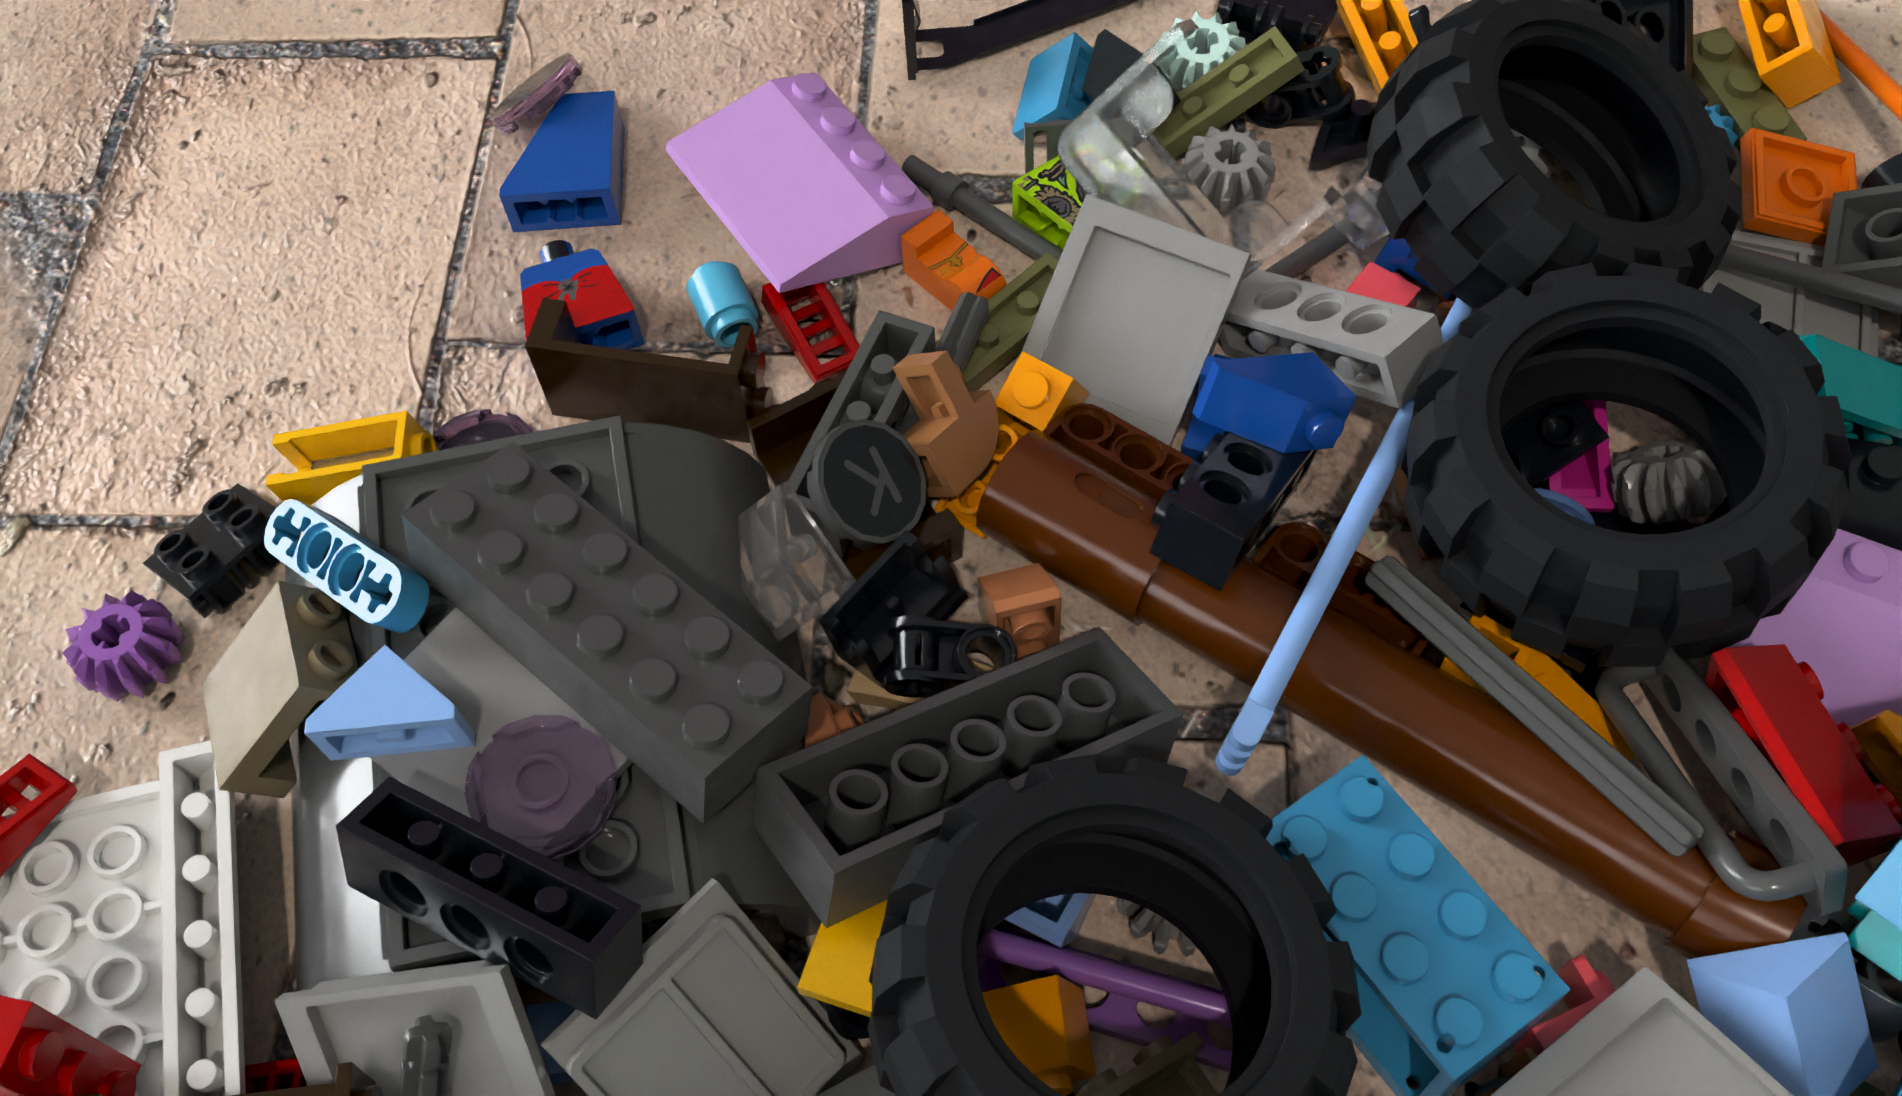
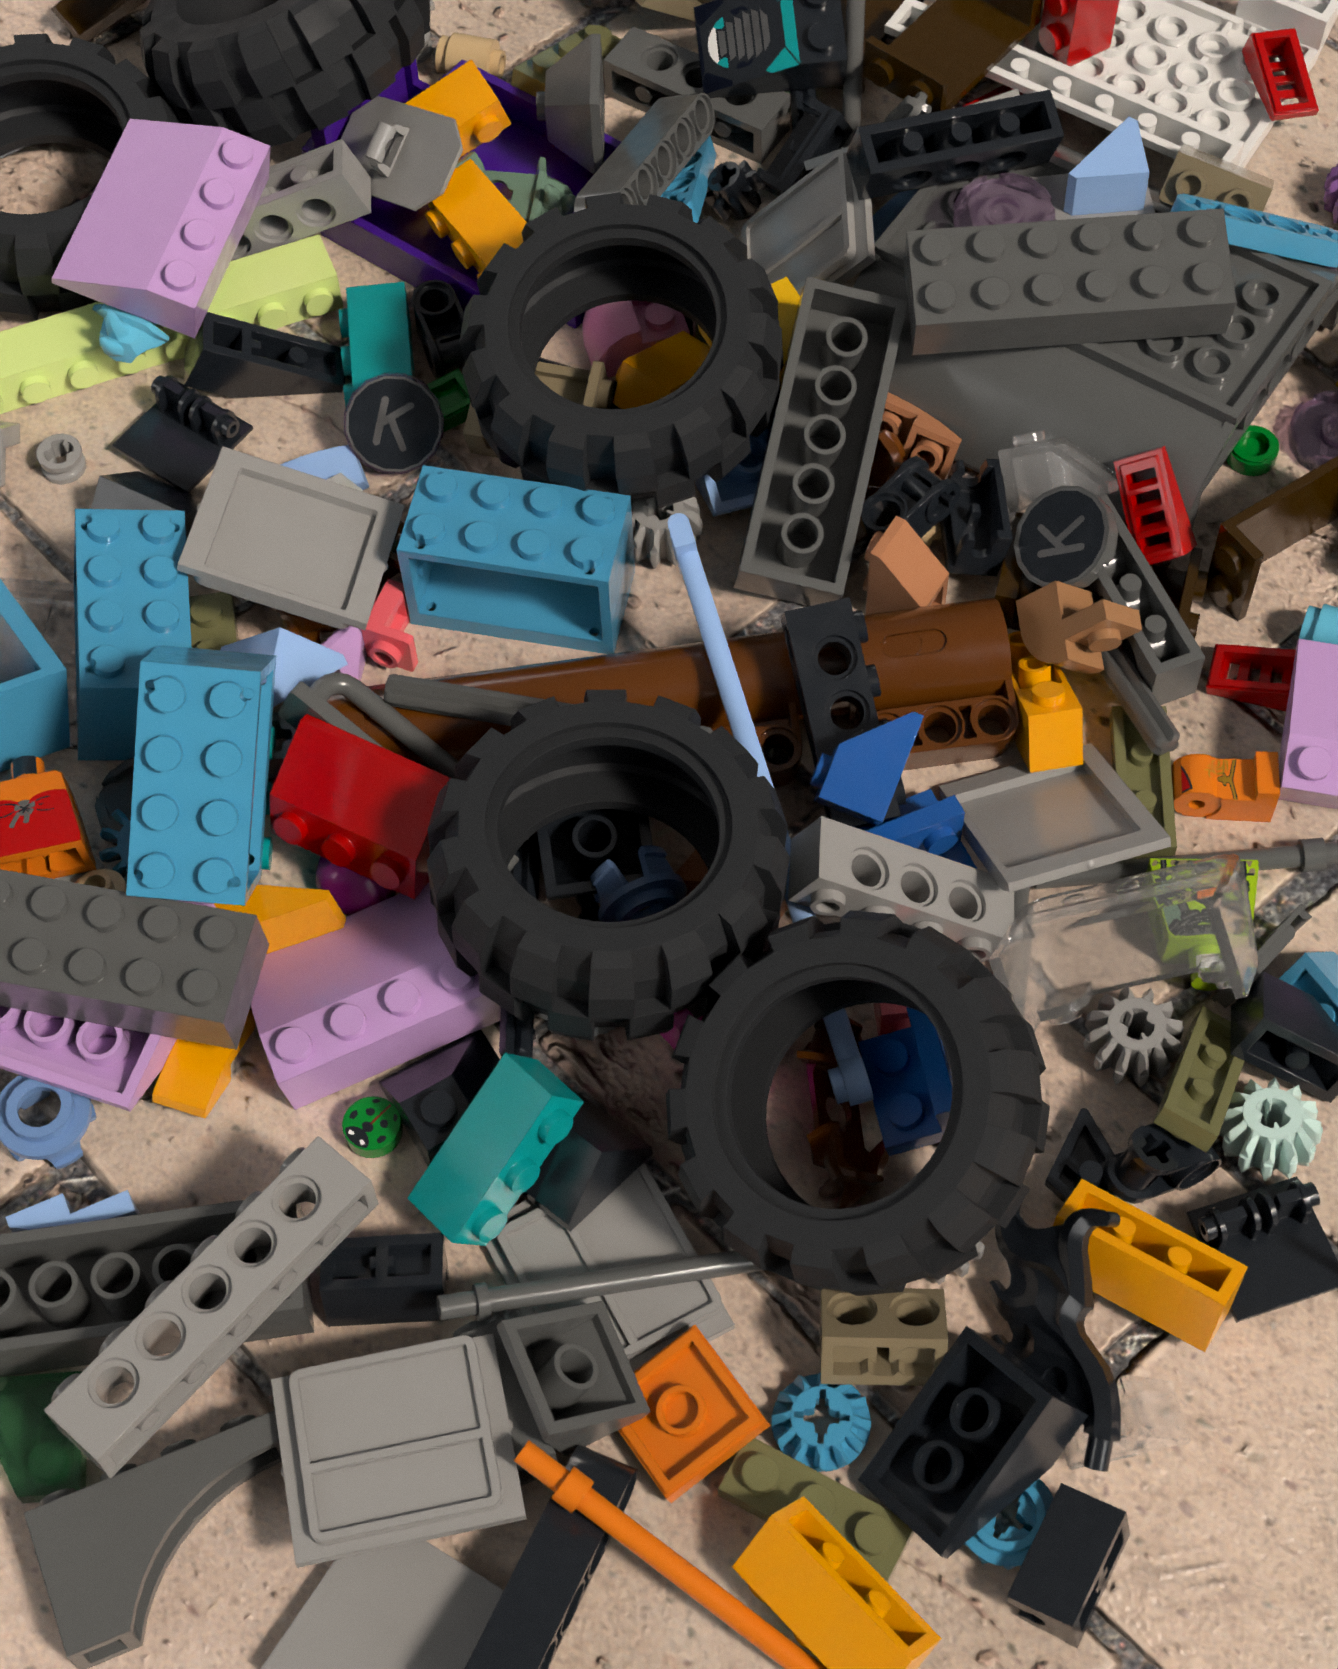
camera: 135 degrees right, 0 degrees up
none -> red slope [1113,445,1197,565]

